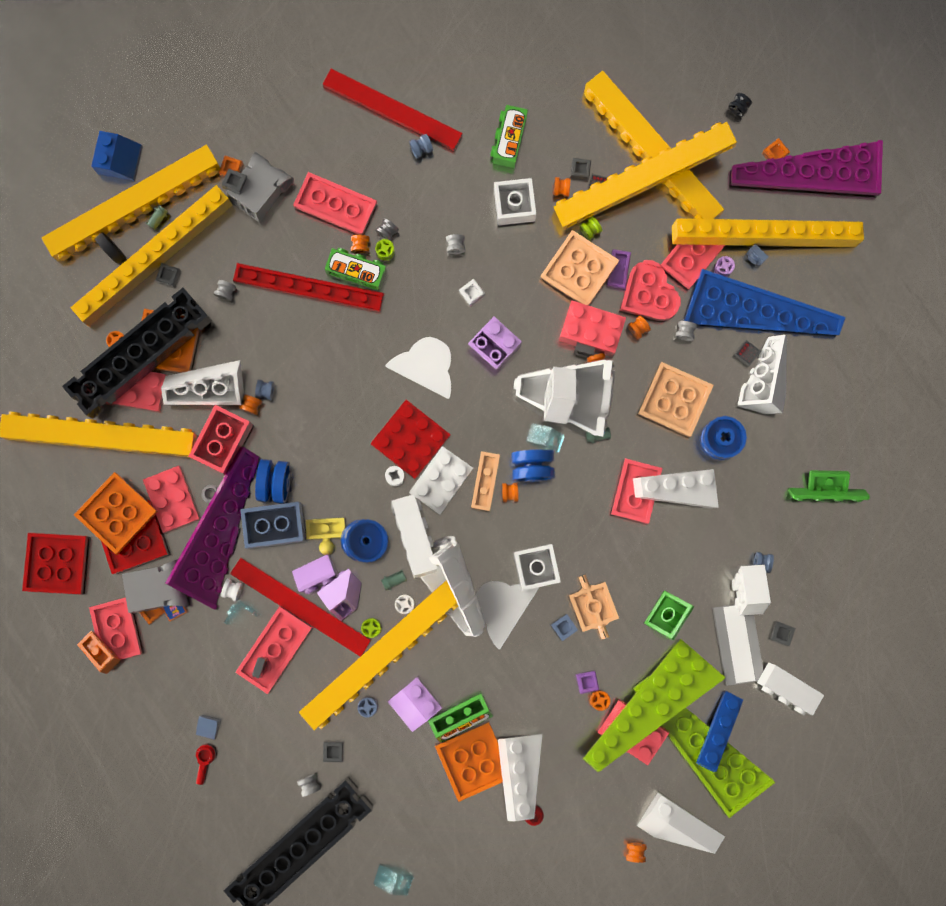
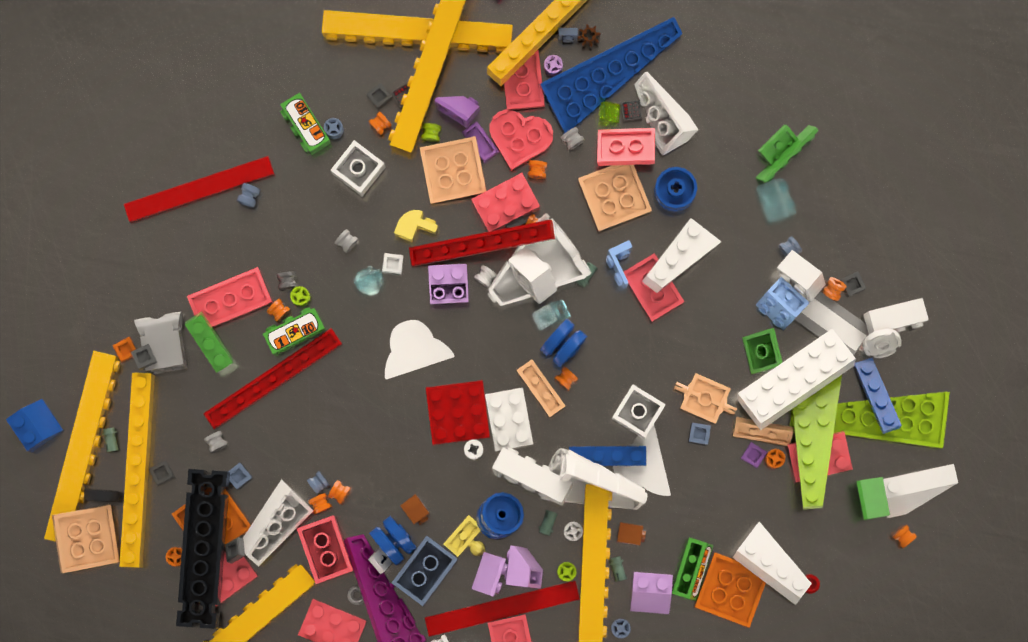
camera: 40 degrees left, 0 degrees up
none -> light nougat plate [52,504,120,573]
none -> bright green brick [185,311,233,373]
none -> dark grey tile [225,537,245,563]
none -> sand blue plate [228,463,253,490]
none -> sand blue wheel [324,118,344,139]
none -> orange wheel [328,480,351,504]
none -> clear light blue head [354,266,384,294]
none -> white tile [368,548,392,574]
none -> light yellow brick [394,210,439,242]
none -> dark orange brick [400,494,430,525]
none -> red tile [409,220,555,267]
none -> medium lavender slope [435,96,480,128]
none -> white wheel [474,265,497,288]
none -> blue plate [569,446,646,466]
none -> reddish brown gear [577,24,601,49]
none -> coral plate [597,128,655,166]
none -> clear neon green plate [600,101,620,124]
none -> light blue bracket [605,240,632,289]
none -> sand green pin [608,556,627,582]
none -> dark orange brick [616,522,646,546]
none -> light nougat plate [733,417,794,446]
none -> white brick [738,329,856,430]
none -> clear light blue bracket [756,178,796,223]
none -> light blue bracket [756,277,809,331]
none -> orange wheel [822,277,846,301]
none -> bright green slope [857,477,890,520]
none -> white tile [863,329,902,358]

